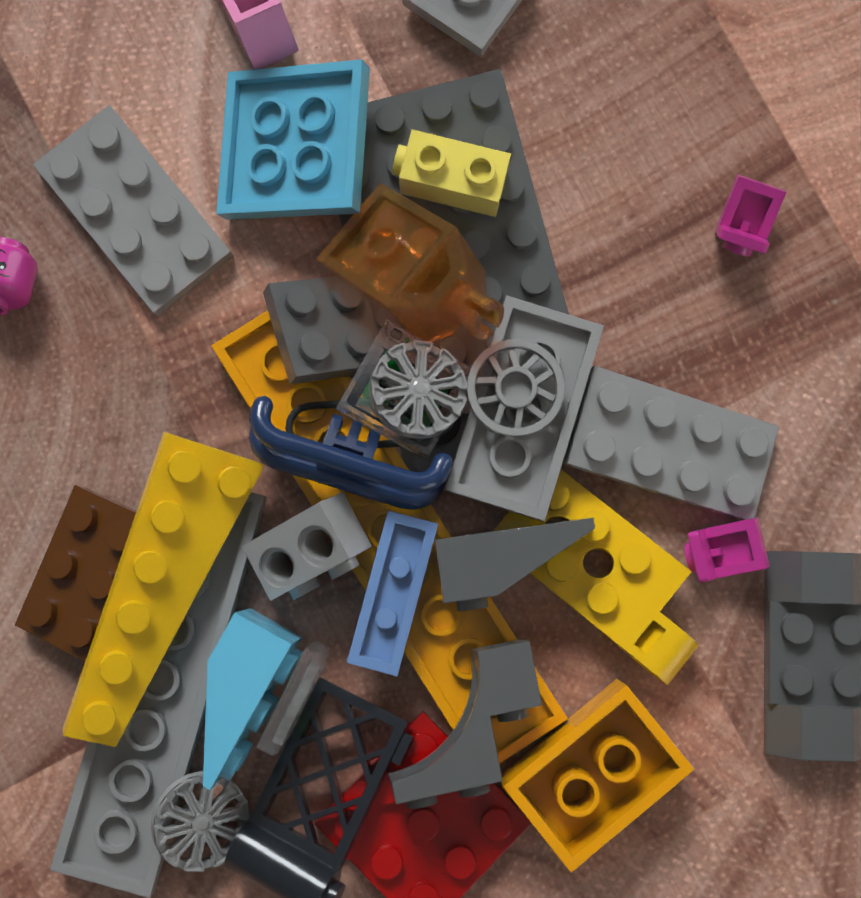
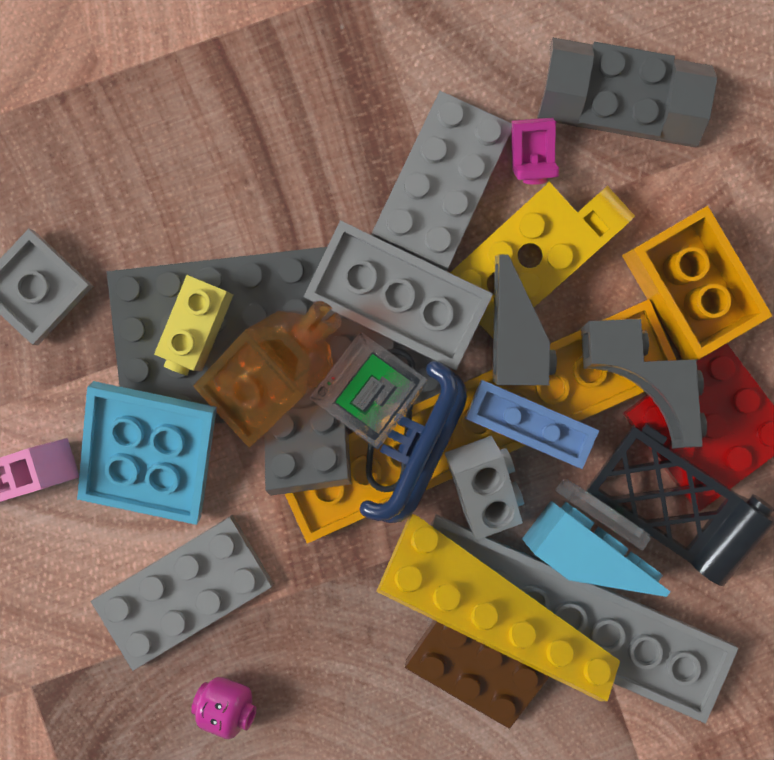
camera: 75 degrees left, 5 degrees up
light grey wheel [151,771,250,872] -> none
light grey wheel [369,340,467,439] -> none
light grey wheel [467,339,565,437] -> none
dark pink bracket [715,174,786,257] -> none

